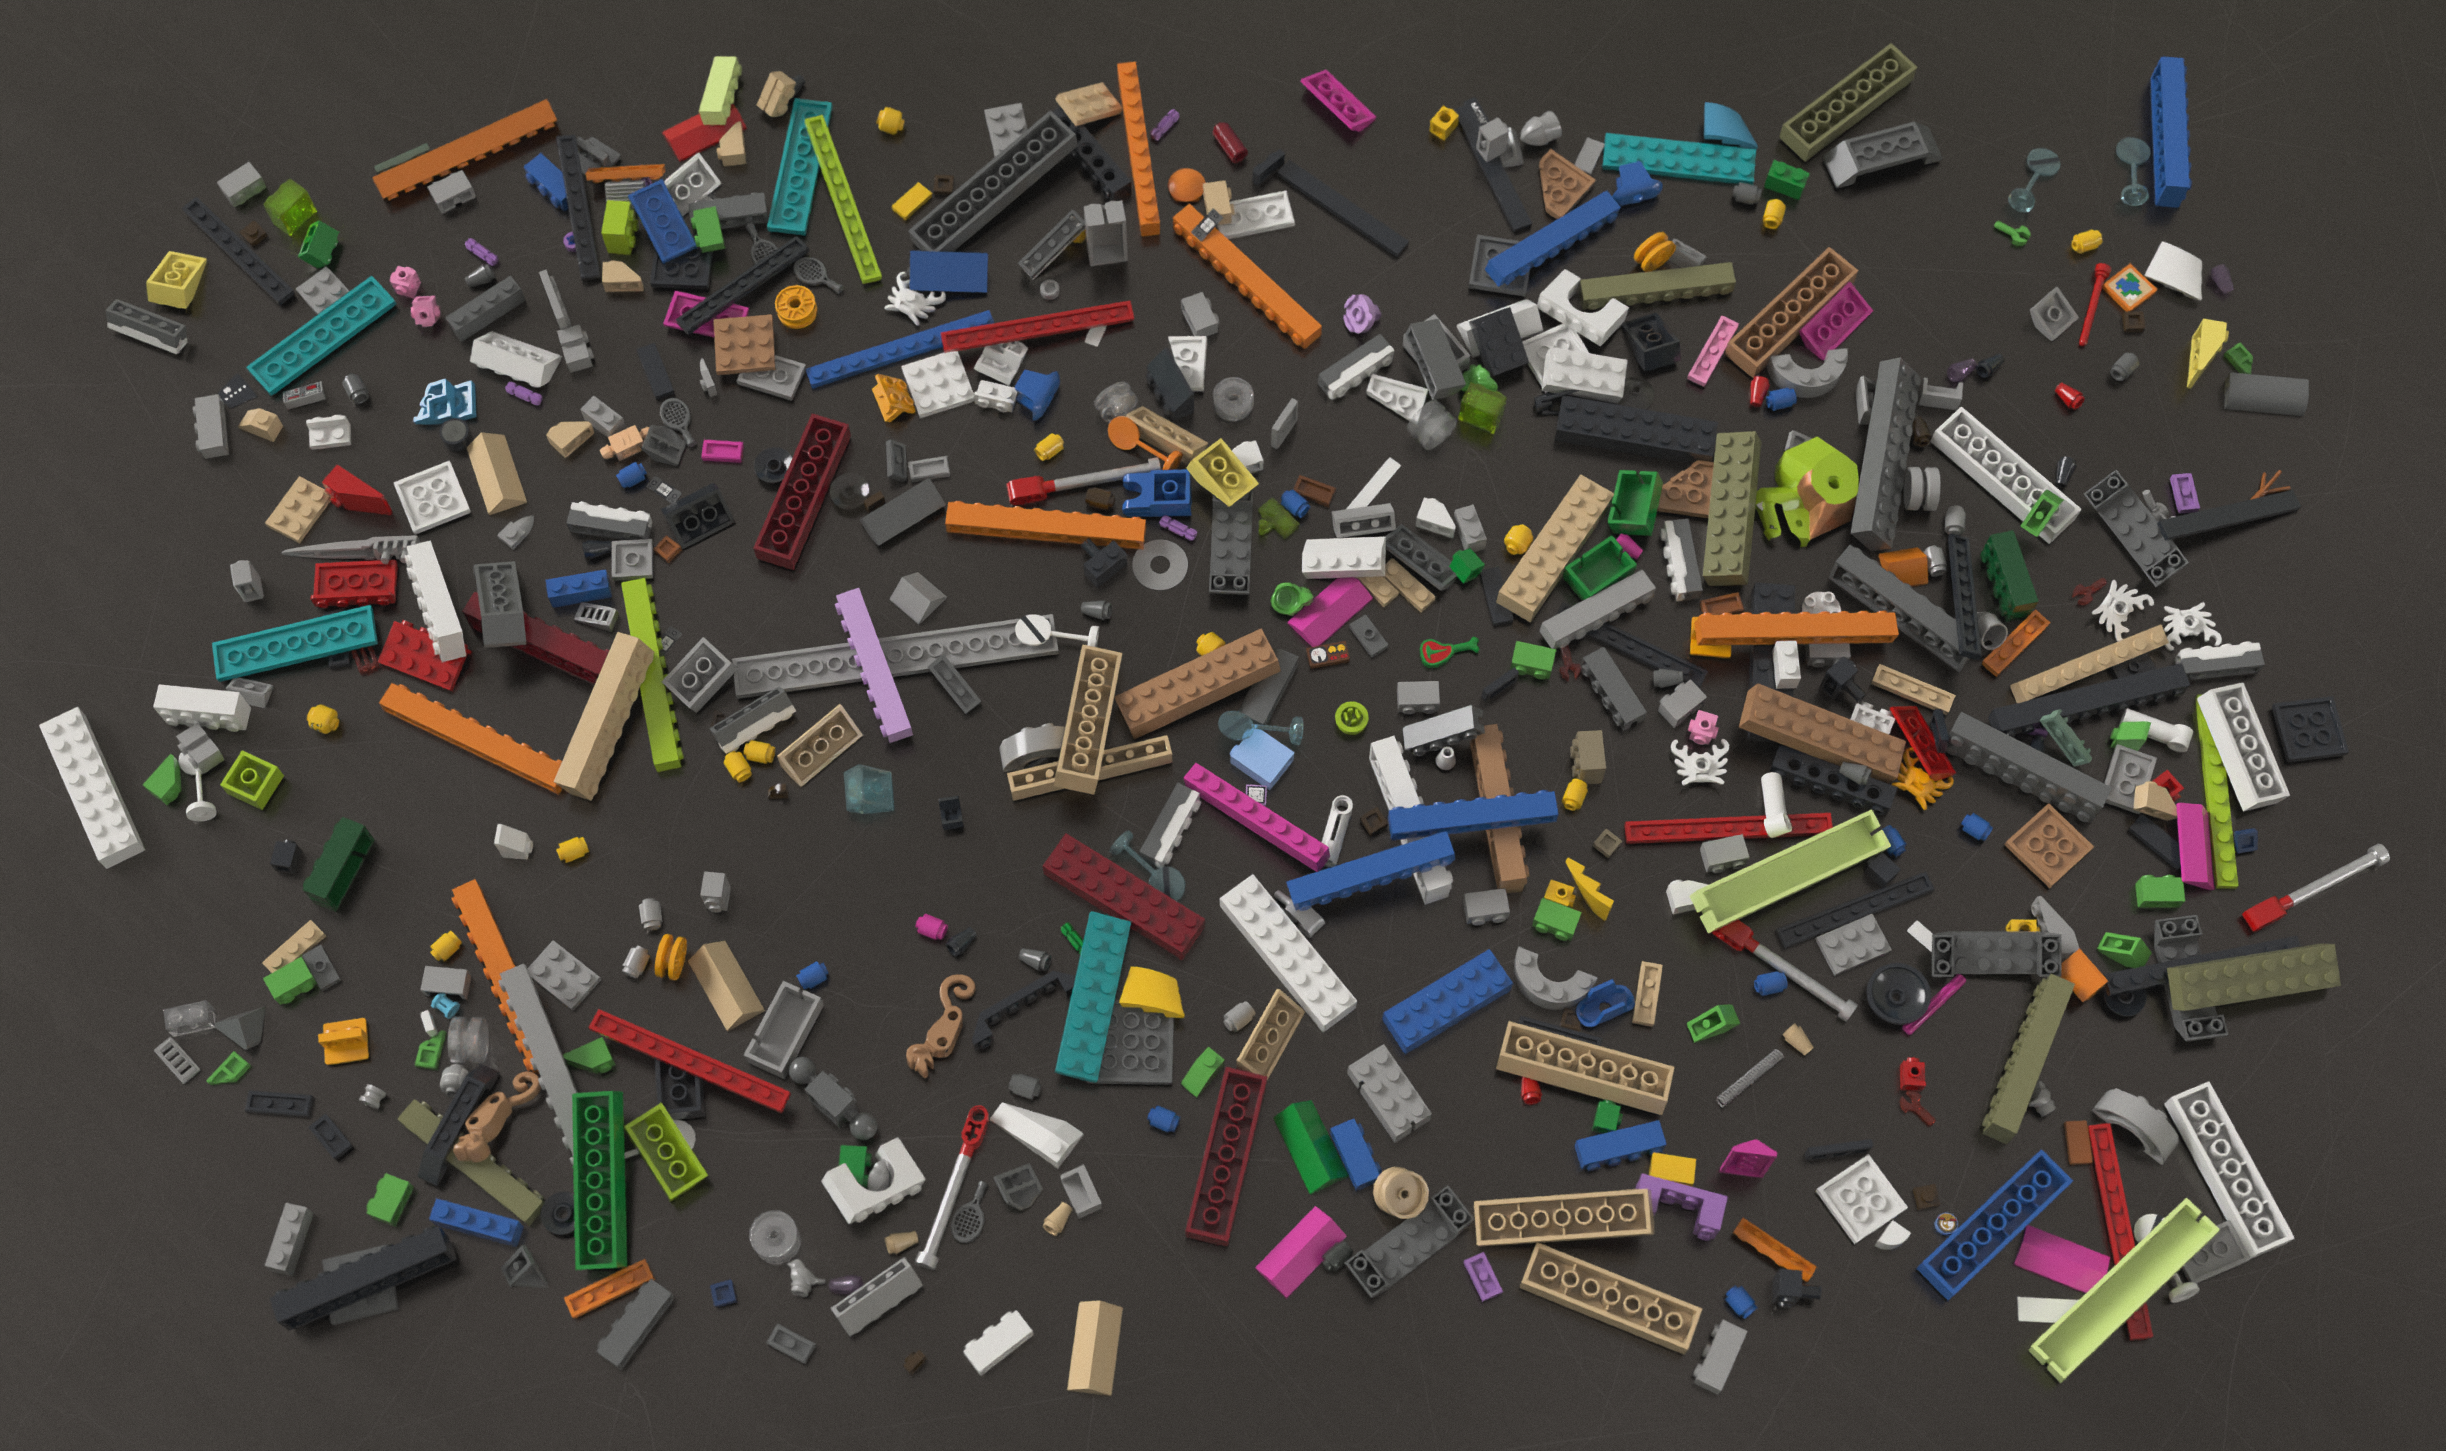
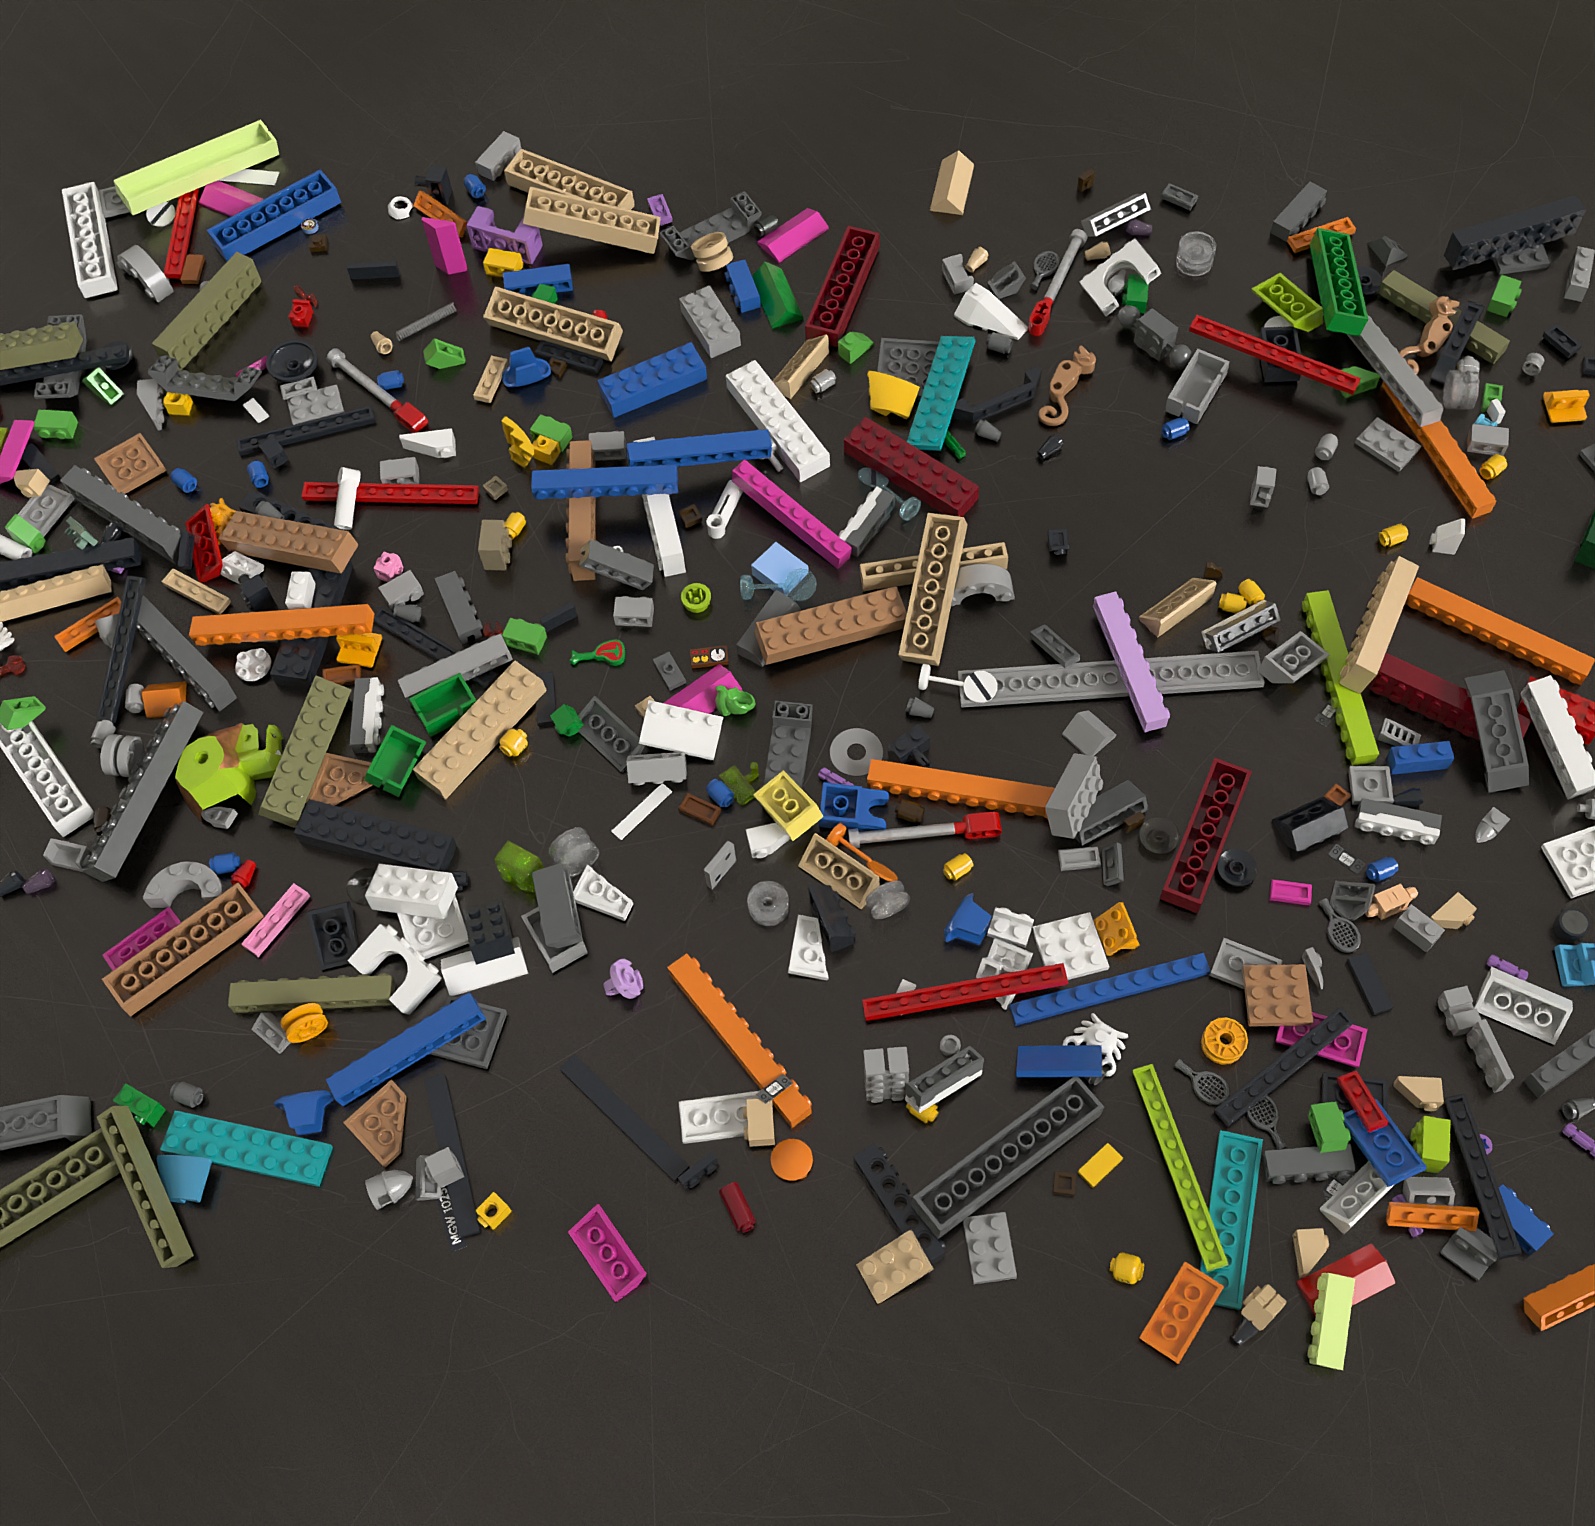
camera: 170 degrees left, 5 degrees down
blue brick [429,1198,524,1247] -> none
tan slope [467,432,527,515] -> none
light orange wheel [655,934,687,981] -> none
tan slope [688,941,765,1032] -> none
dark blue plate [710,1279,737,1308] -> none
light grey animal [788,1259,826,1297] -> none
clear light blue slope [844,764,894,814] -> none
dark pink brick [915,914,948,940] -> none
white brick [963,1310,1033,1376] -> none
orange brick [1117,62,1160,237] -> none
blue brick [1147,1105,1181,1133] -> none
medium lavender axle [1150,109,1179,140] -> none
light grey brick [1181,292,1220,337] -> none
yellow head [1196,632,1226,656] -> none
tile [1246,785,1267,807] -> none
piece [1318,334,1394,400] -> none
tan plate [1383,558,1435,612] -> none
white slope [1416,498,1456,538] -> none
light grey brick [1453,505,1487,552] -> none
bright green hair [1461,364,1498,396] -> none
light grey brick [1514,947,1597,1010] -> none
light grey tile [1574,137,1605,176] -> none
dark pink cone [1616,533,1643,560] -> none
white animal [1671,739,1729,785] -> none
yellowish green piece [1689,810,1891,934] -> none
yellow brick [1763,199,1786,229] -> none
white plate [1816,1154,1908,1244] -> none
light grey slope [1855,376,1876,425] -> none
white brick [1874,1220,1911,1250] -> none
dark green piece [1981,530,2039,623] -> none
orange slope [2061,949,2108,1002] -> none
red brick [2152,770,2184,803] -> none
none -> olive brick [97,1106,194,1268]
none -> light grey slope [280,377,317,399]
none -> white piece [388,196,414,219]
none -> light grey brick [1045,753,1103,839]
none -> orange plate [1139,1262,1224,1364]
none -> red tile [1337,1070,1388,1133]

